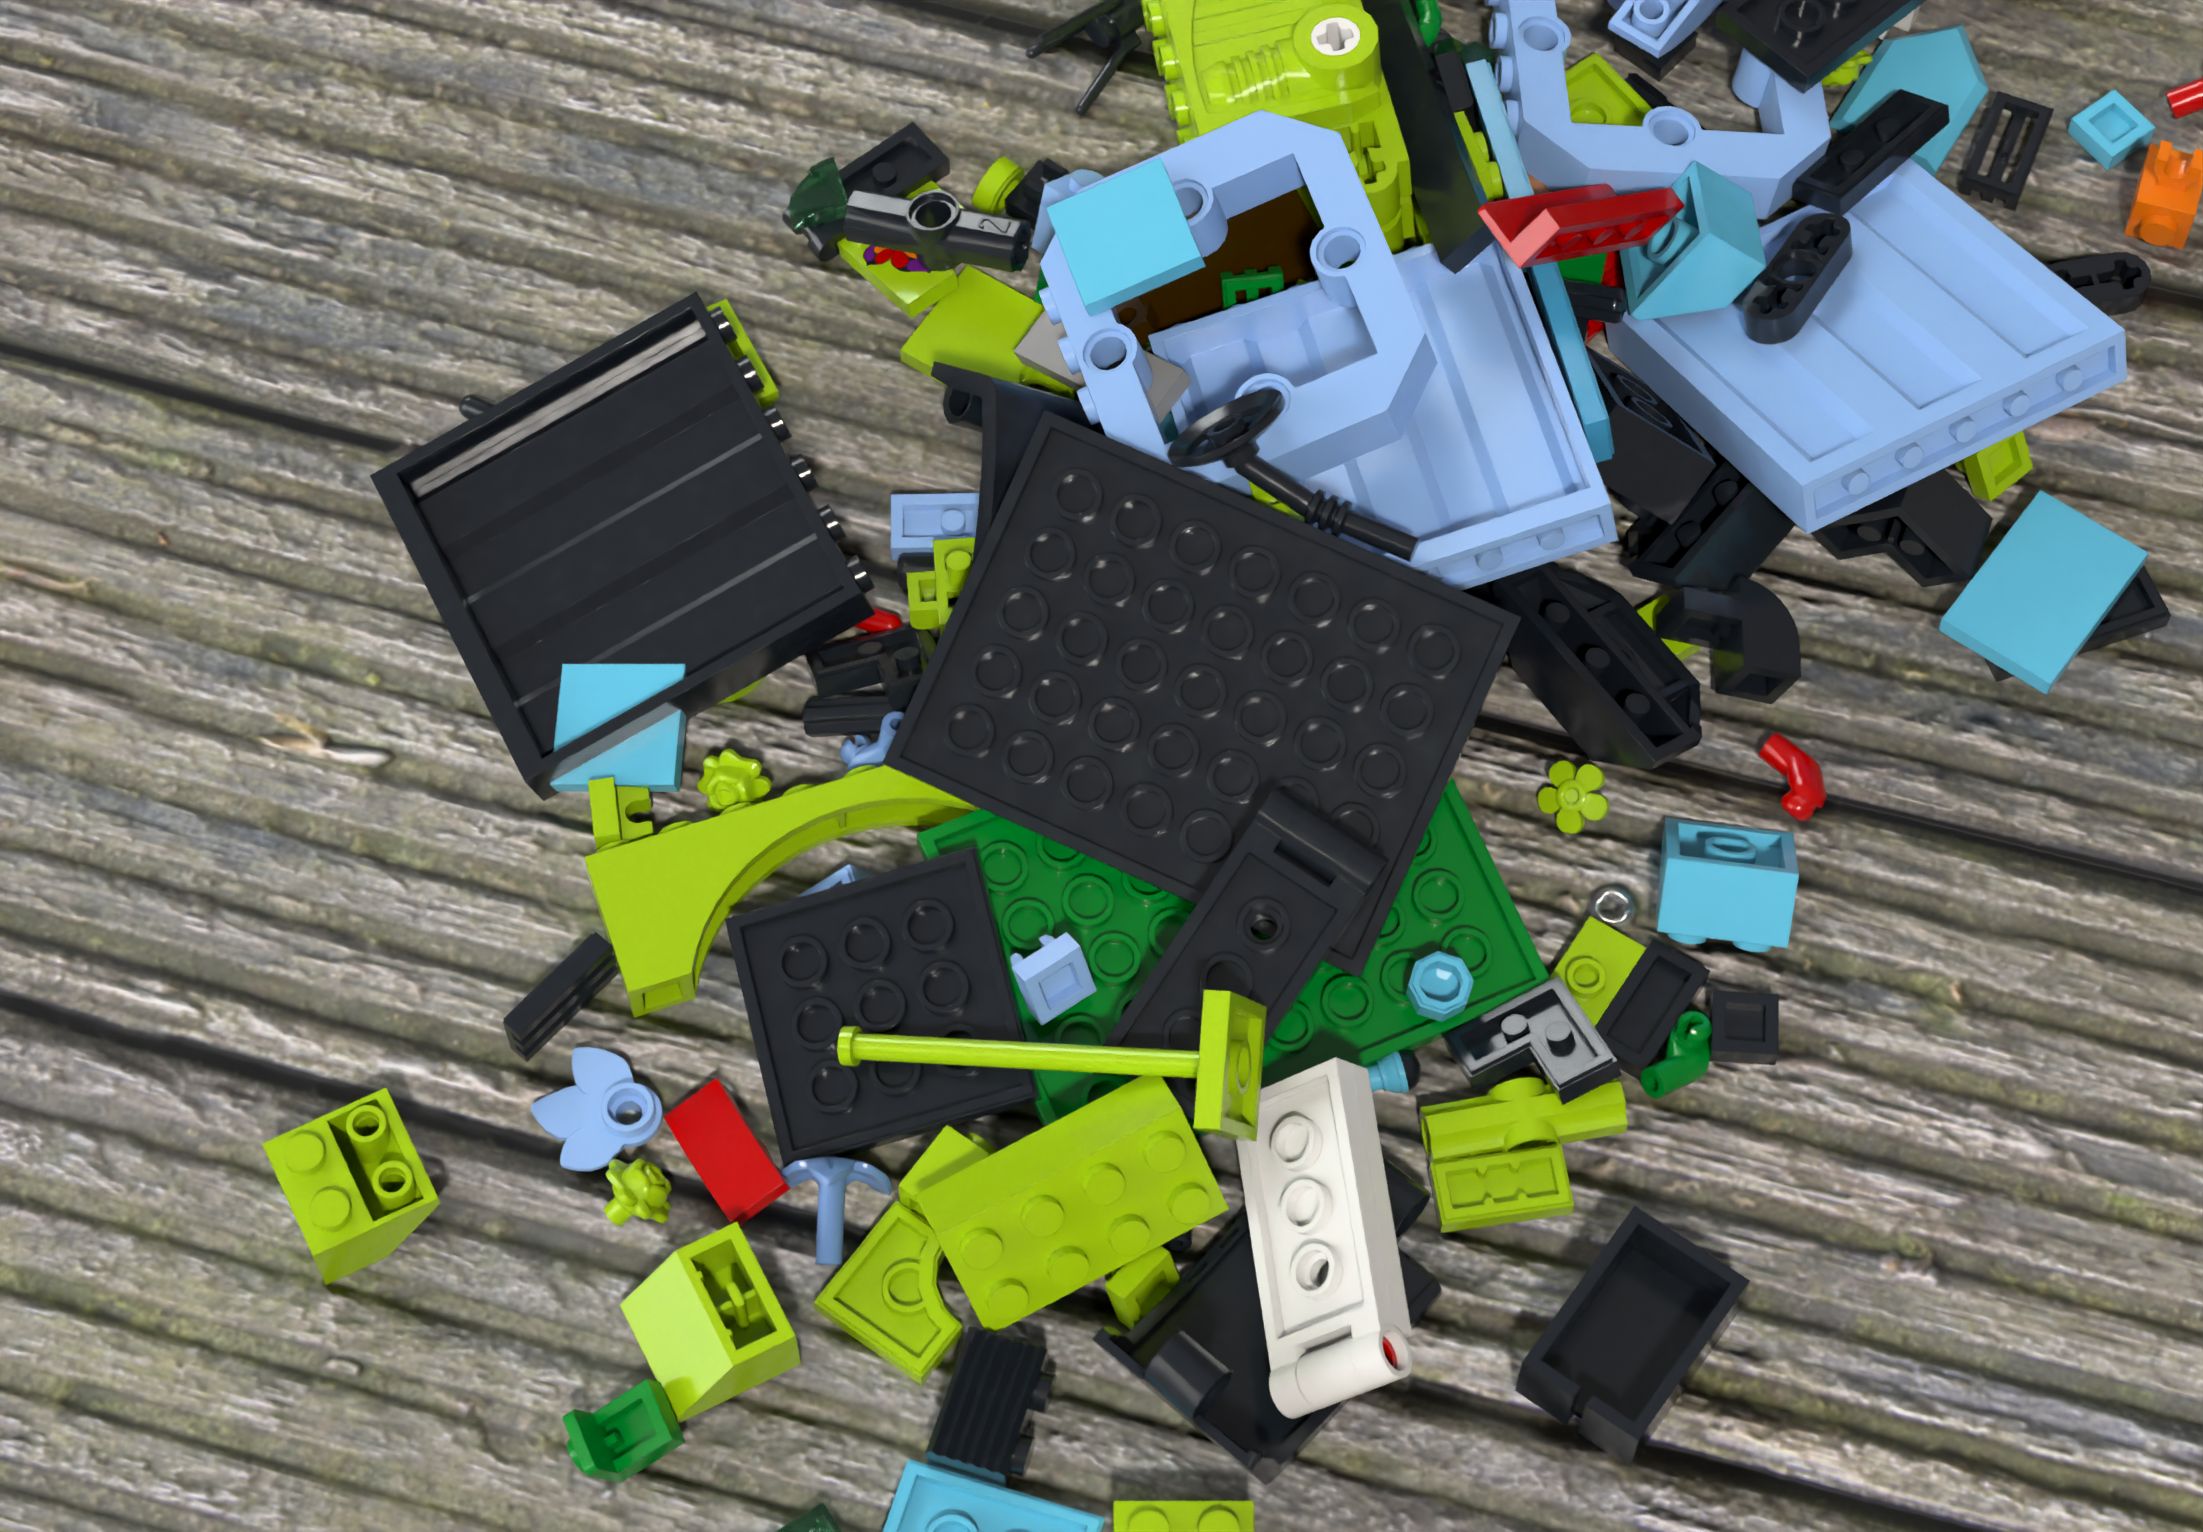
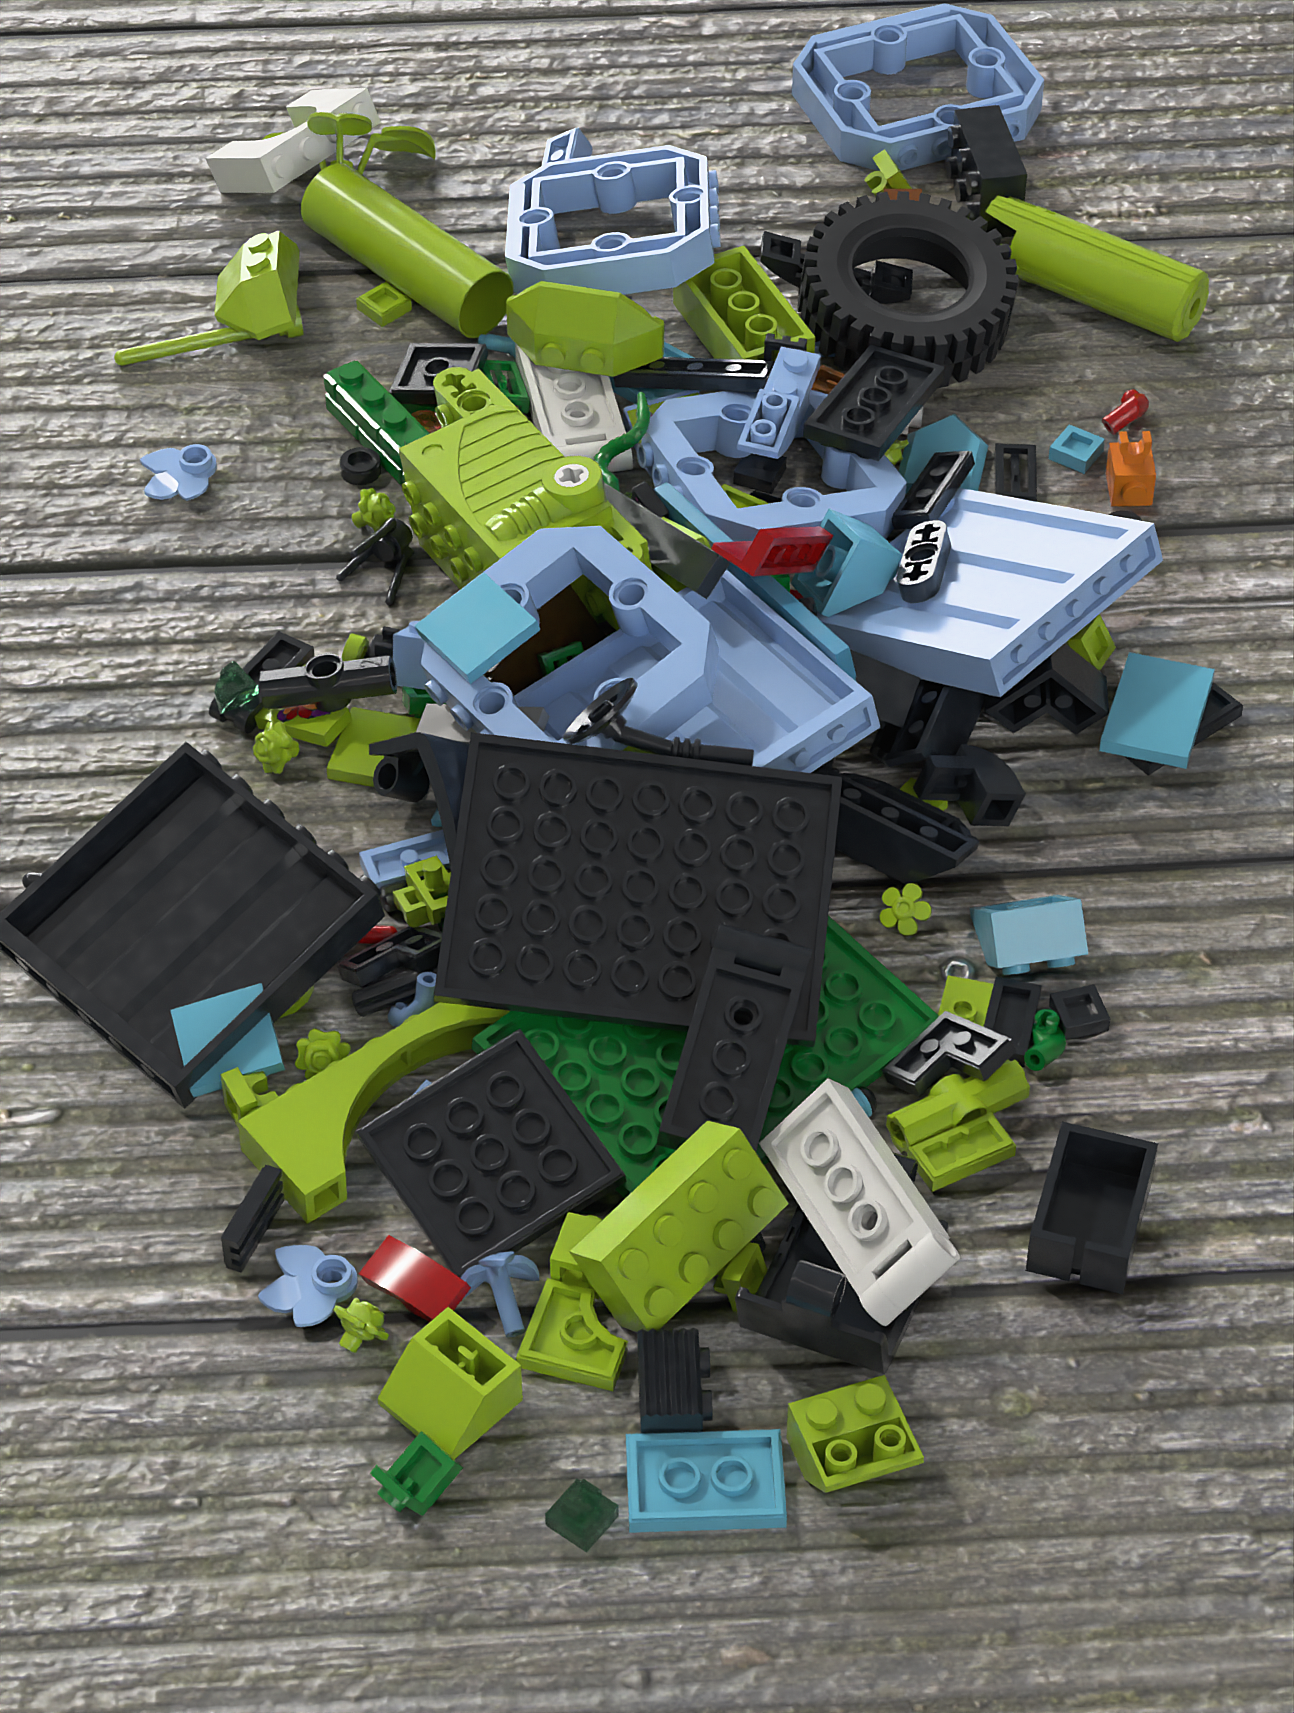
camera: 20 degrees left, 15 degrees down
lime slope [262,1088,440,1285] -> none
lime tile [837,990,1267,1142] -> none
light blue tile [1010,932,1097,1025] -> none
medium azure tile [1405,951,1474,1022] -> none
red arm [1758,732,1827,821] -> none
none -> lime plant [253,722,299,774]

